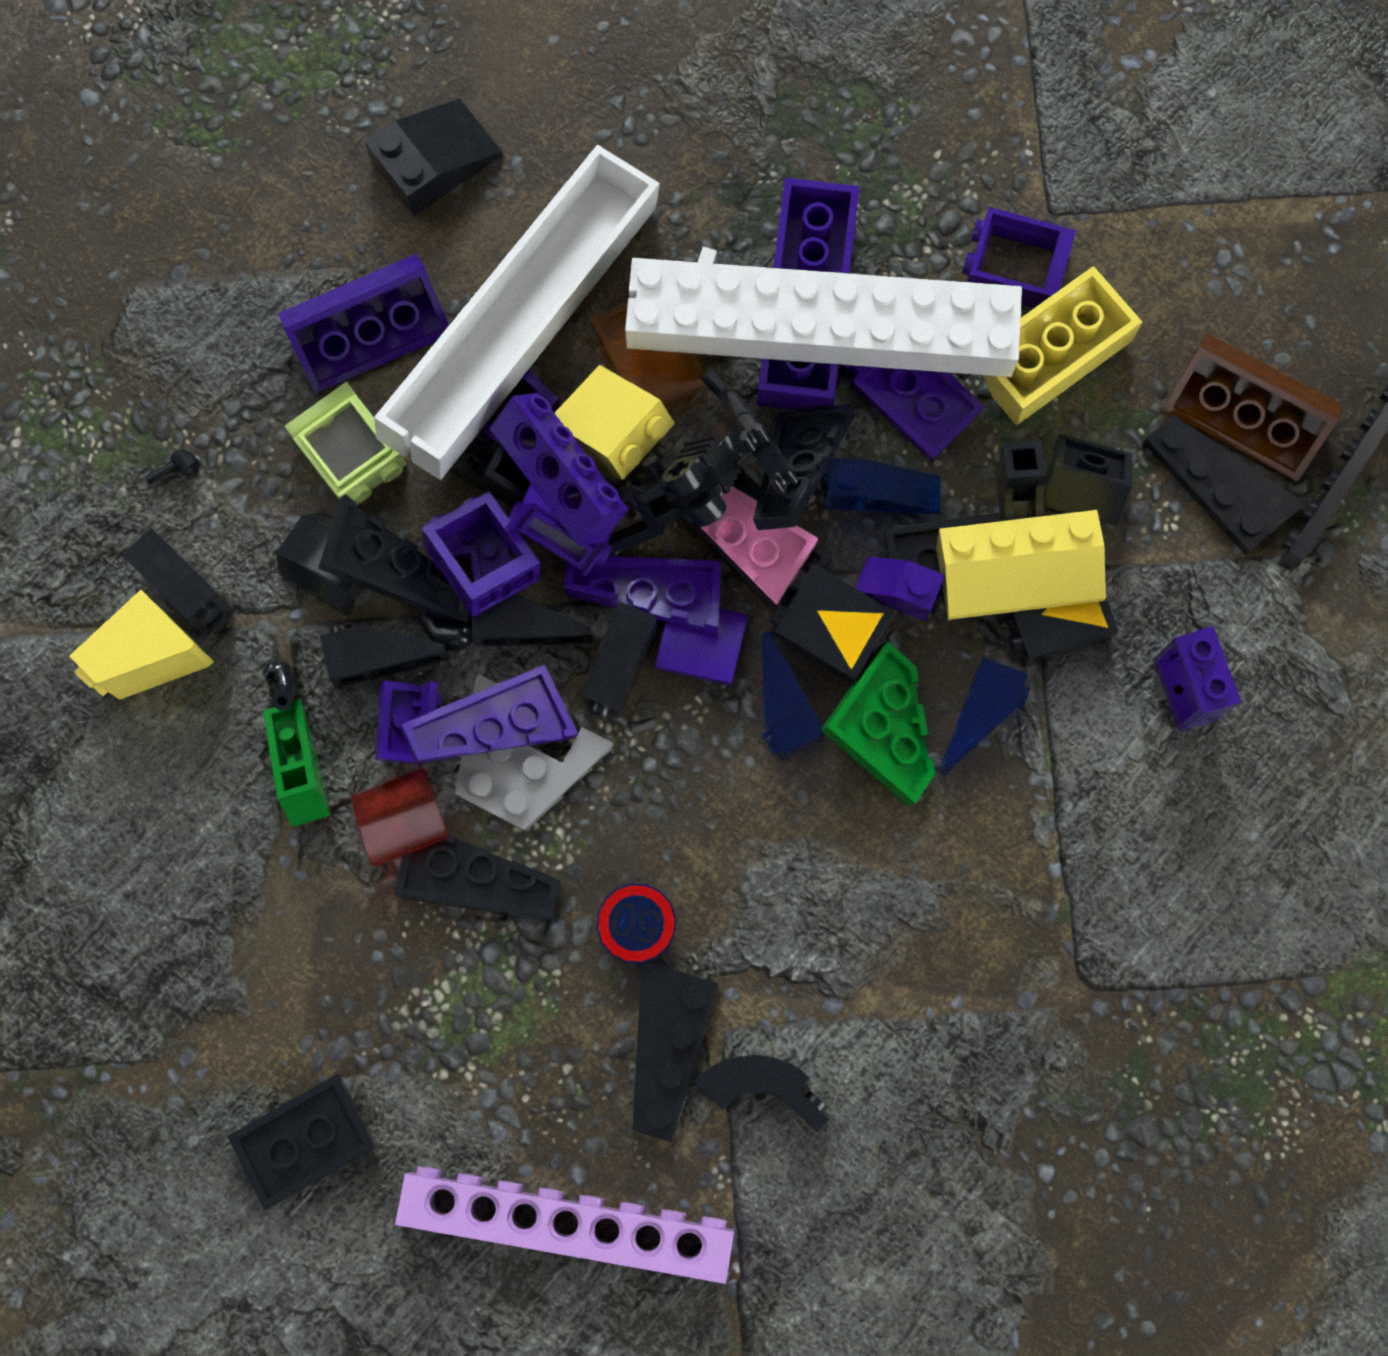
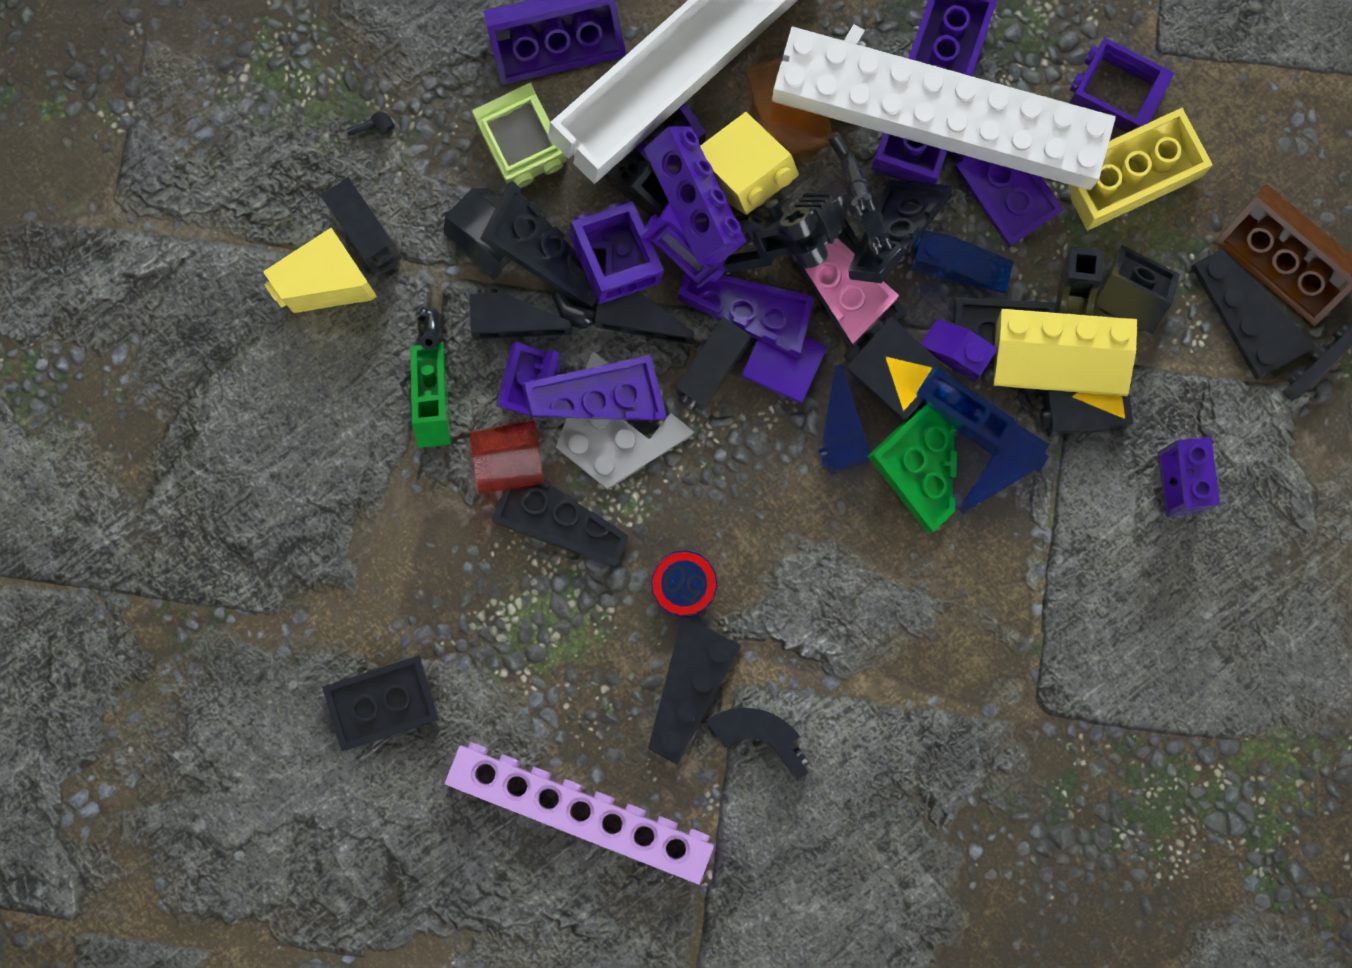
camera: 10 degrees right, 5 degrees up
none -> clear blue slope [915,365,1018,454]

